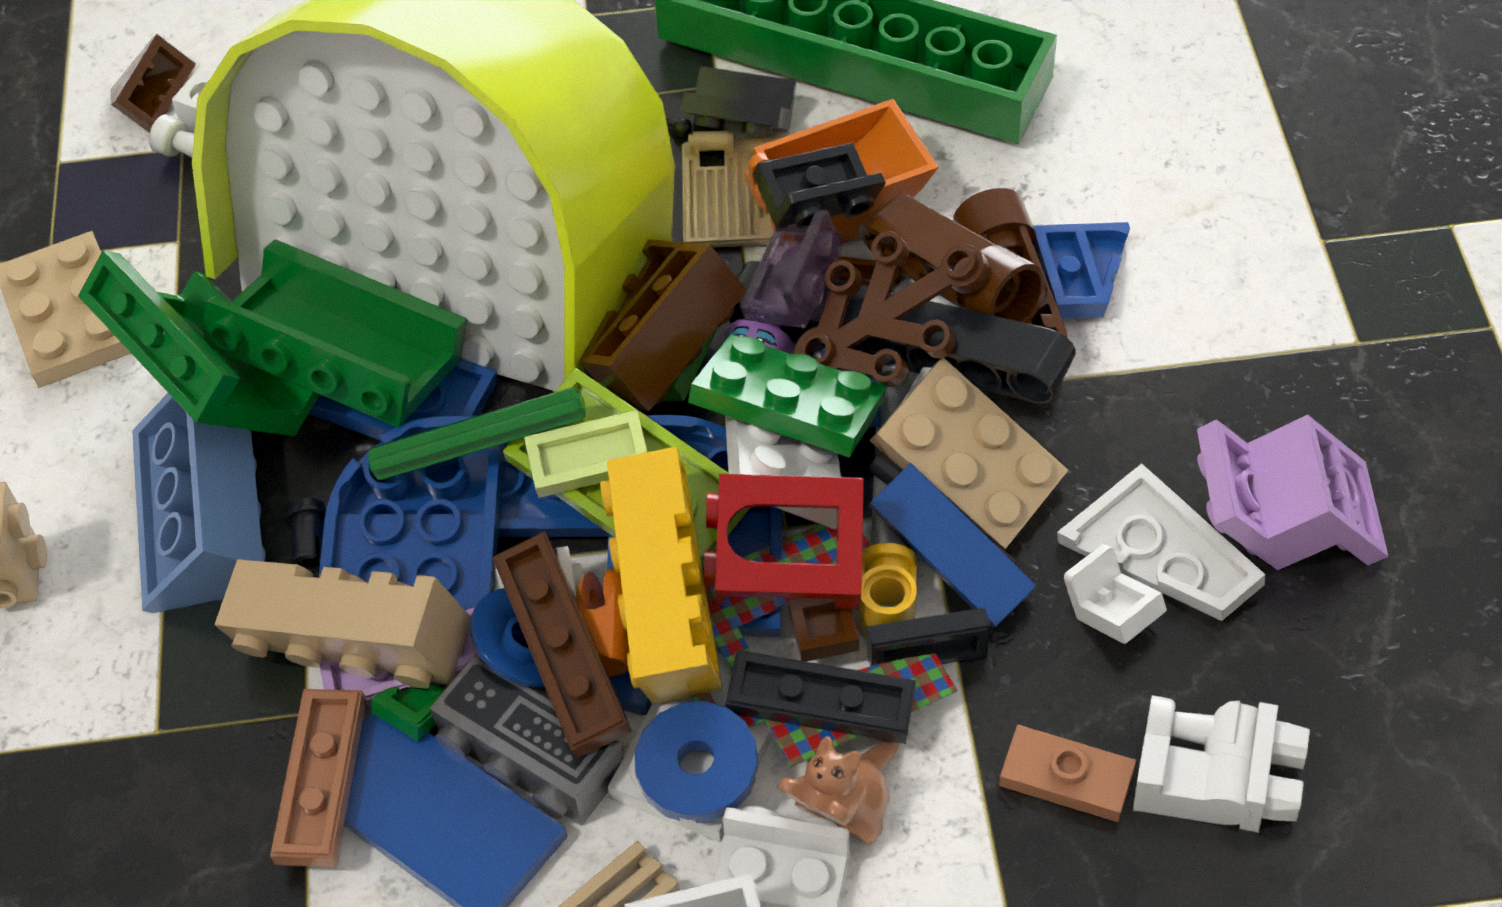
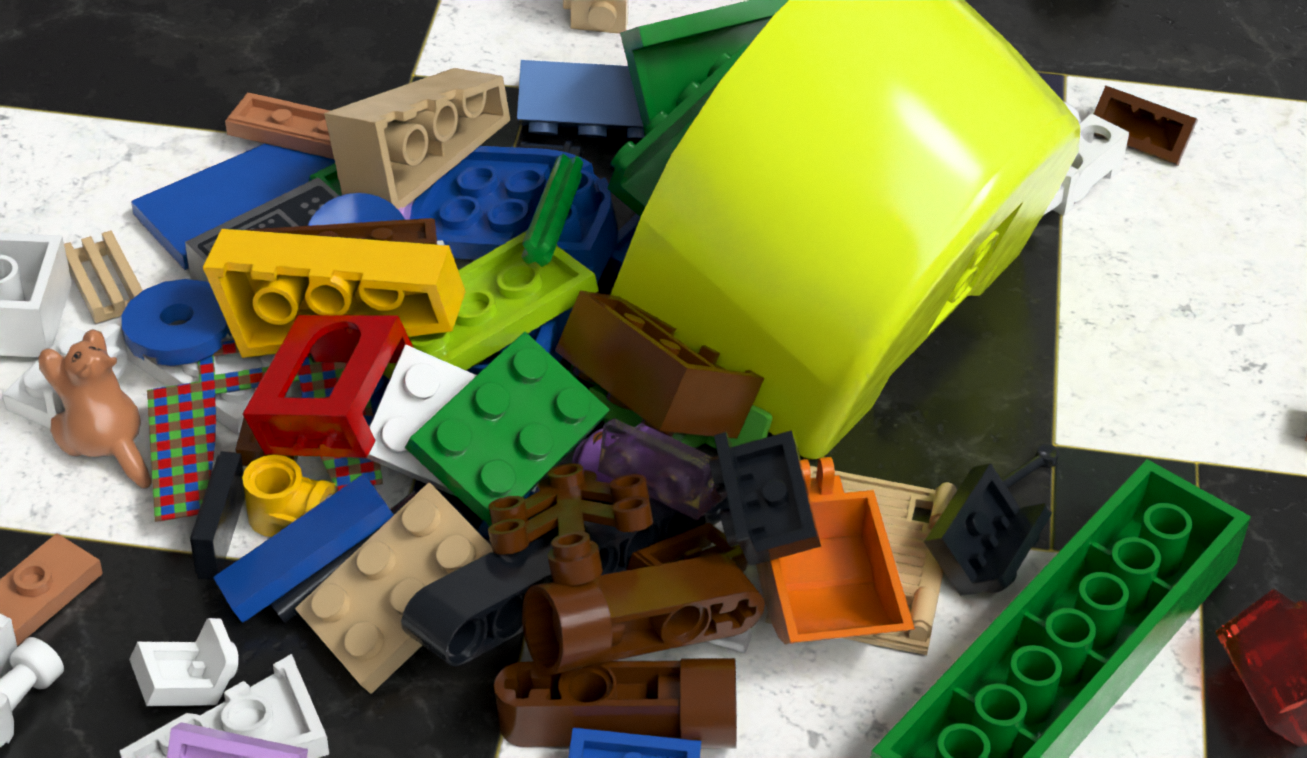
camera: 100 degrees right, 10 degrees down
yellowish green tile [524,410,647,498] -> none
black tile [725,650,916,744] -> none

